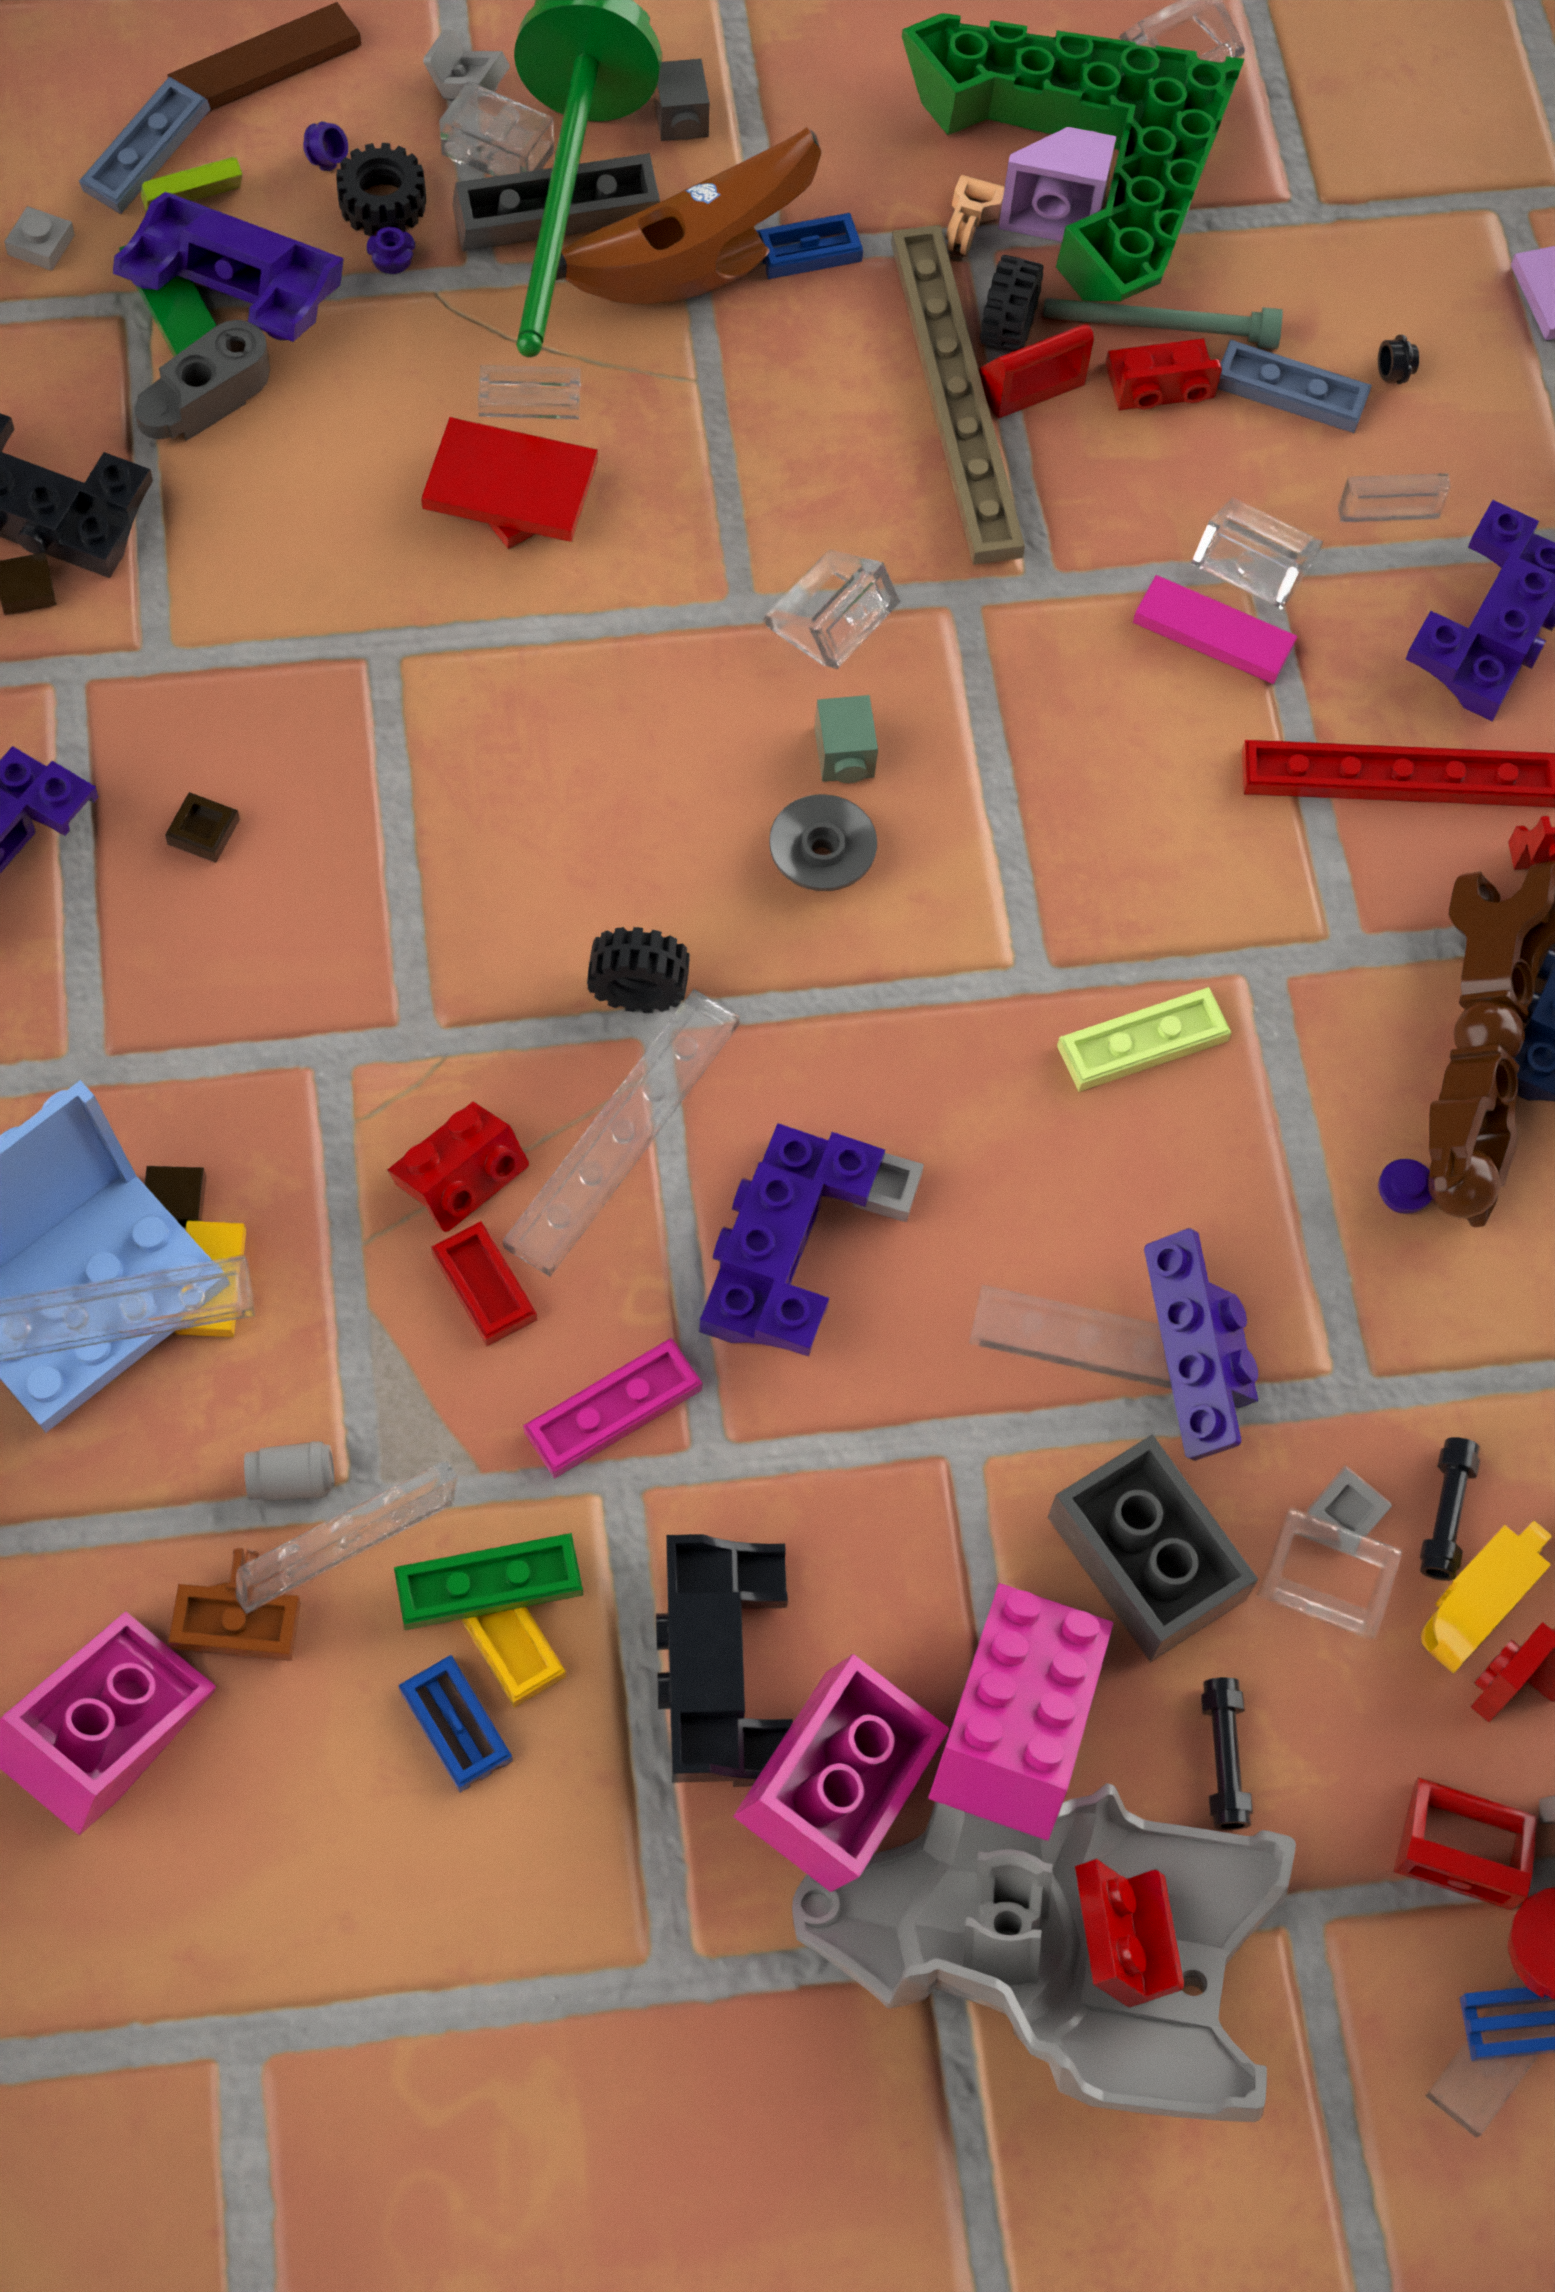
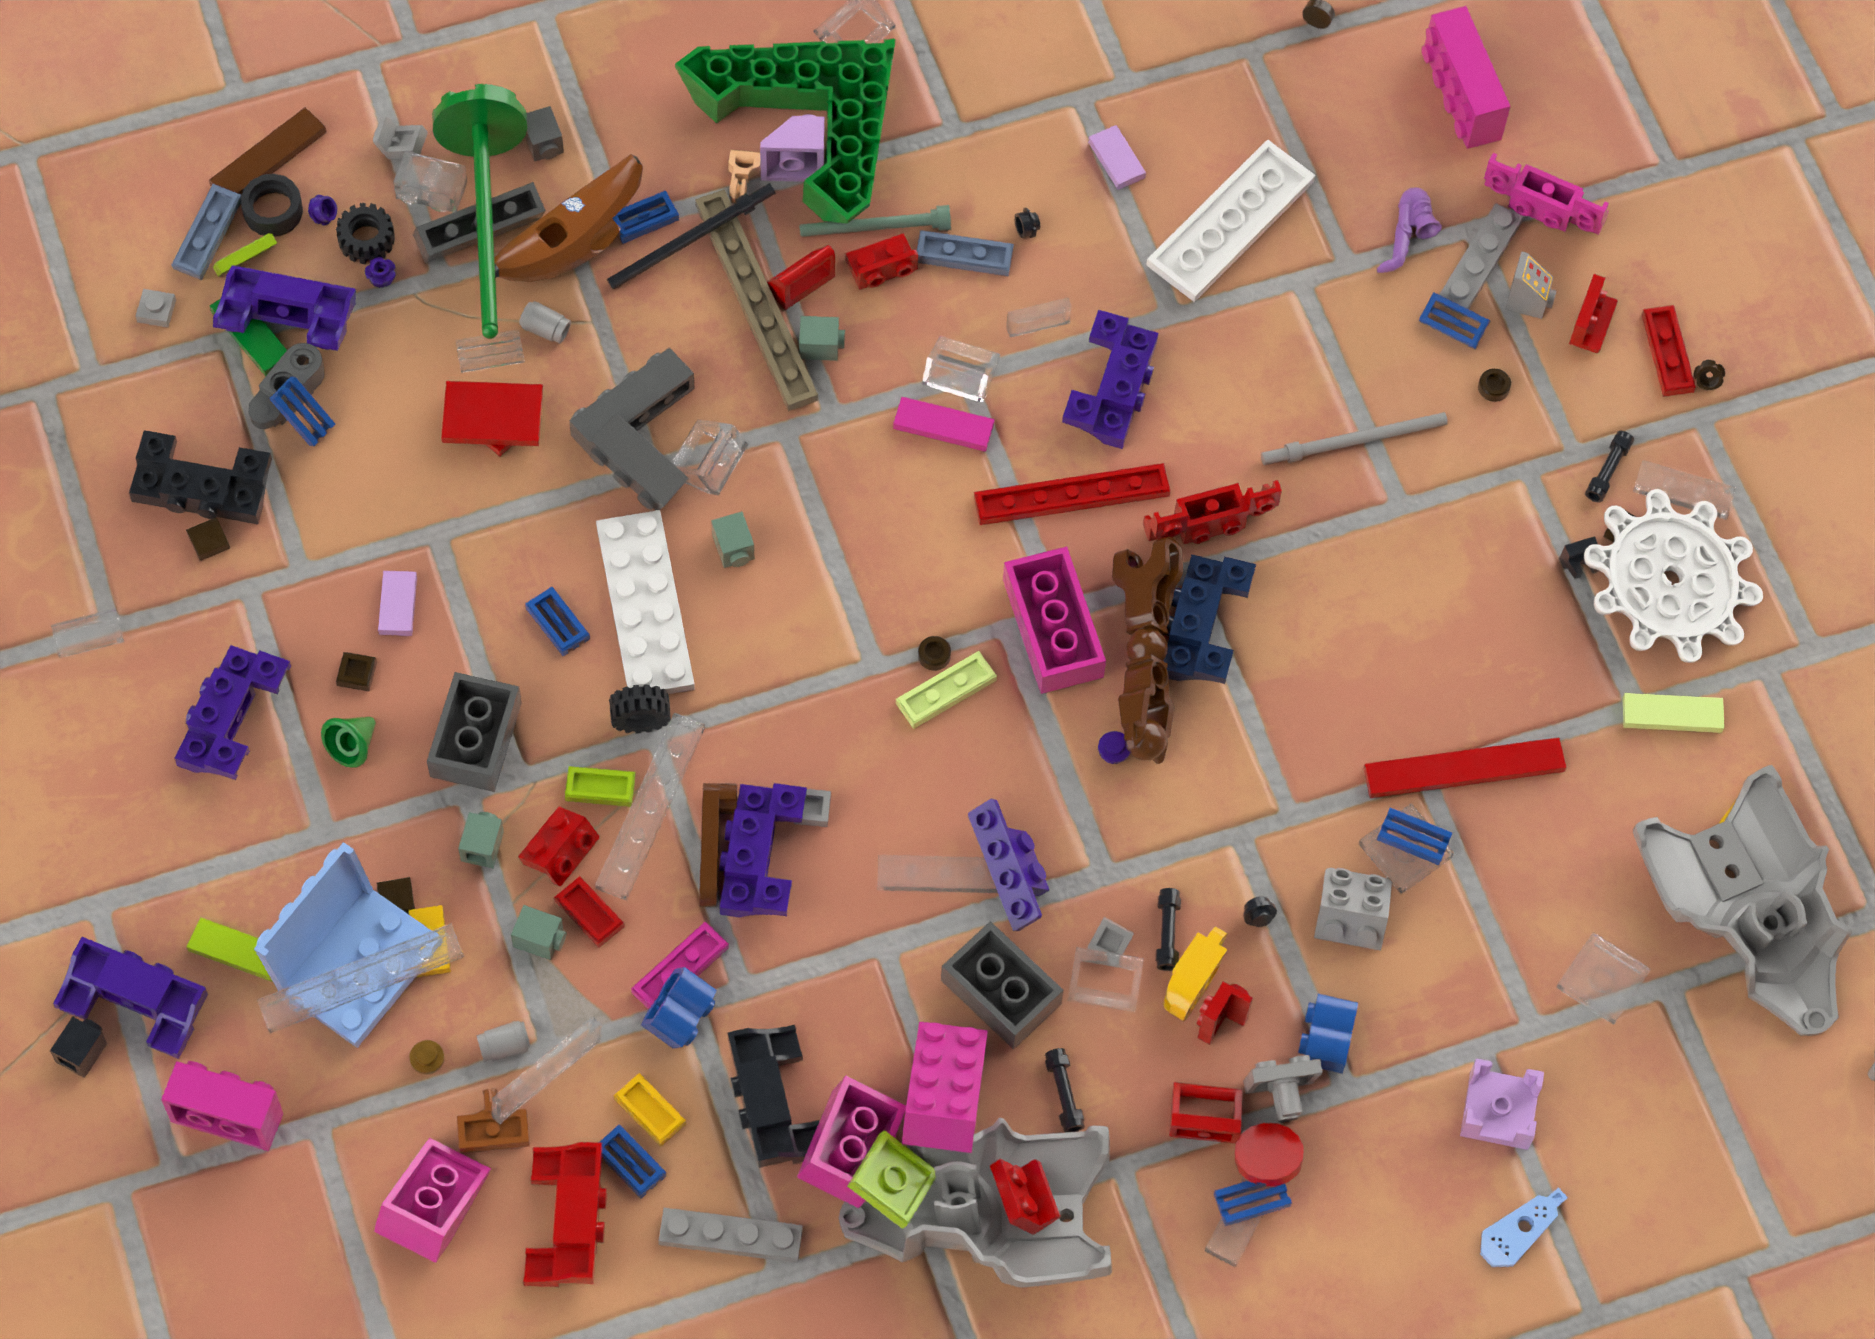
camera: 10 degrees left, 0 degrees up
green tile [394,1533,583,1630] -> none
dark grey dish [769,794,877,891] -> none
black tyre [980,255,1044,352] -> none
none -> black tyre [241,174,303,236]
none -> blue tile [269,377,335,446]
none -> green hat [321,717,376,768]
none -> lavender tile [378,571,417,636]
none -> pearl gold plate [409,1040,444,1074]
none -> dark grey brick [427,672,522,792]
none -> sand green brick [458,812,504,869]
none -> sand green brick [511,905,566,960]
none -> light grey piece [519,301,571,344]
none -> red bracket [523,1142,607,1287]
none -> blue tile [525,587,590,656]
none -> lime tile [565,766,636,807]
none -> dark grey brick [569,347,695,455]
none -> dark grey brick [585,413,689,510]
none -> white plate [596,510,695,694]
none -> black bar [607,183,776,290]
none -> blue brick [641,967,717,1048]
none -> light grey plate [659,1208,803,1263]
none -> reddish brown beam [699,783,737,907]
none -> sand green brick [799,316,845,361]
none -> lime tile [847,1130,936,1229]
none -> dark brown tile [918,636,951,671]
none -> dark pink brick [1003,546,1106,694]

